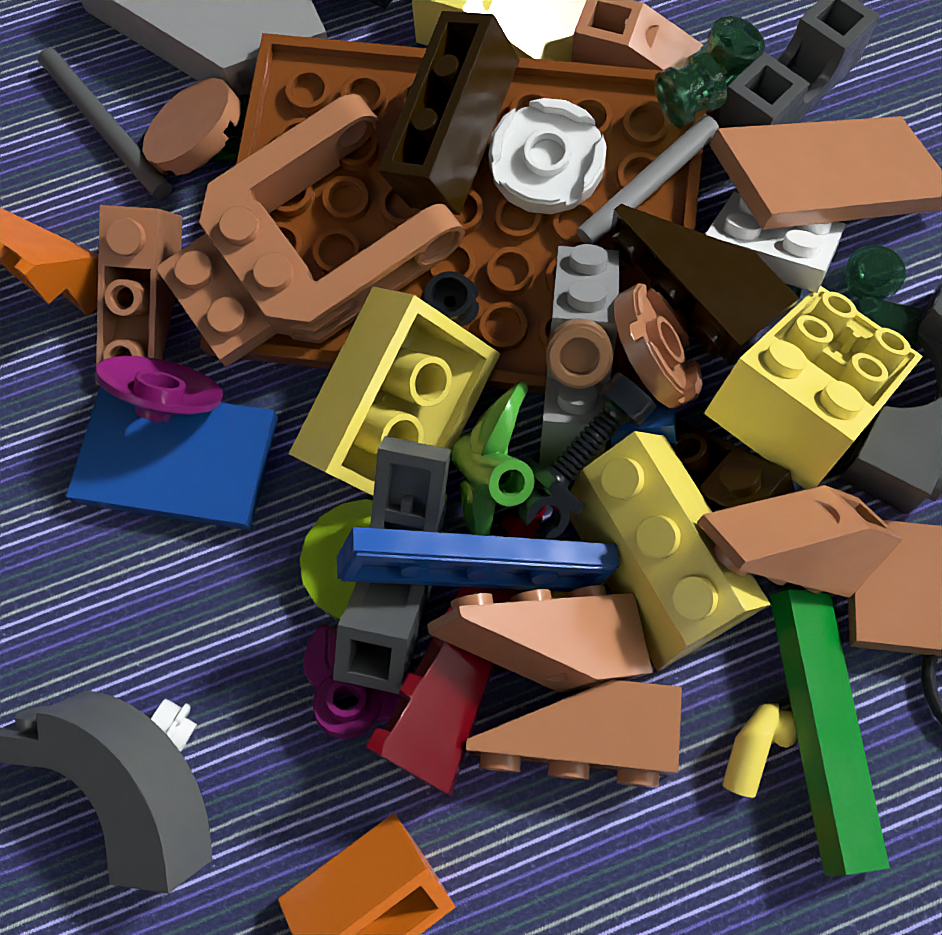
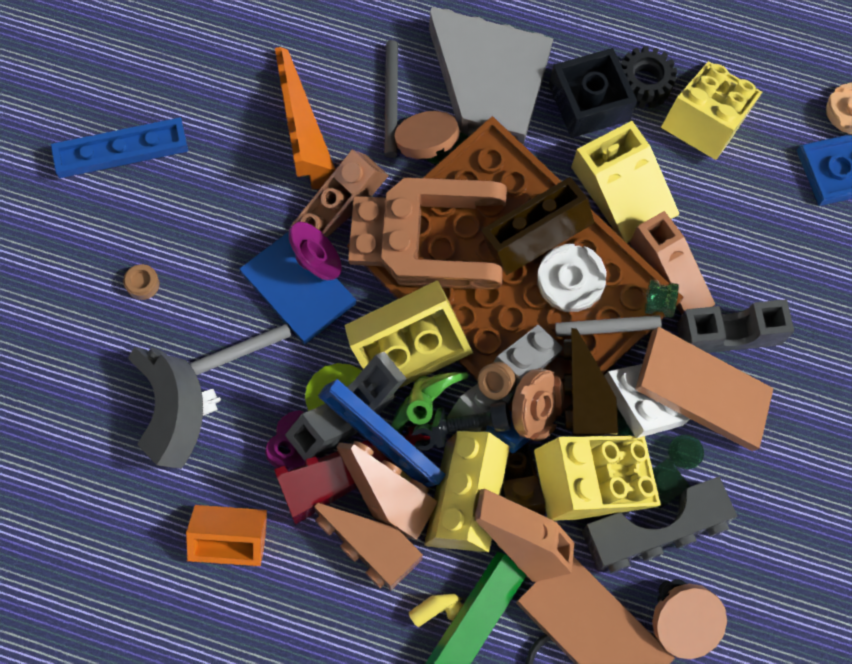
camera: 30 degrees right, 0 degrees up
black plate [420,271,479,325] -> none
clear green wheel [693,16,765,92] -> none
none -> light grey bar [190,324,291,375]

